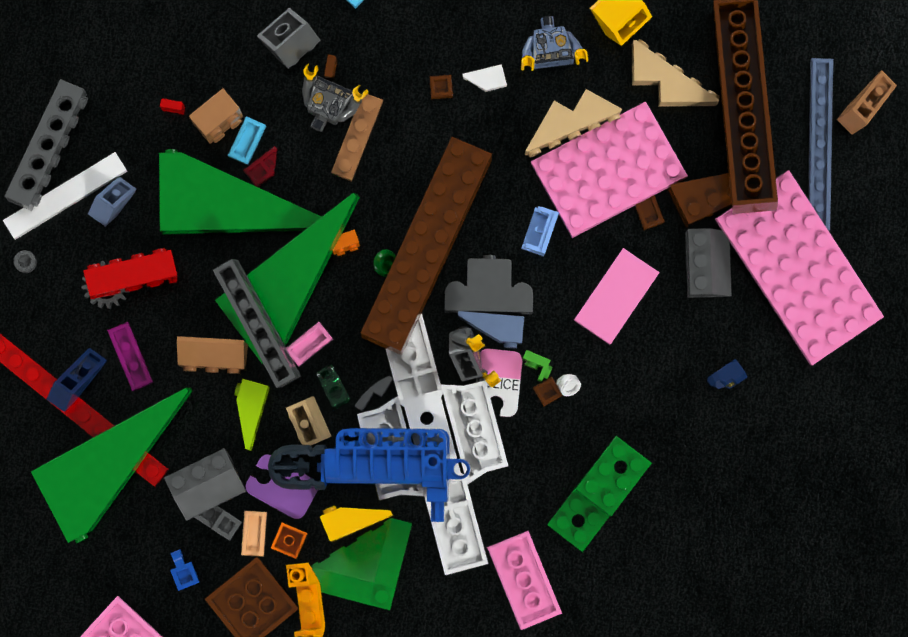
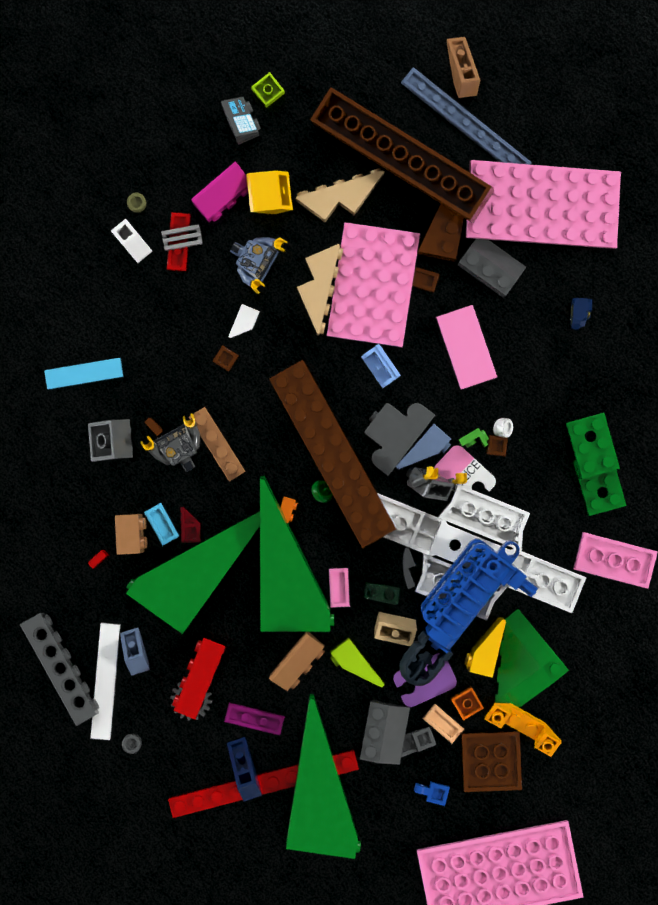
camera: 45 degrees left, 5 degrees up
dark grey brick [213,259,301,388] -> none

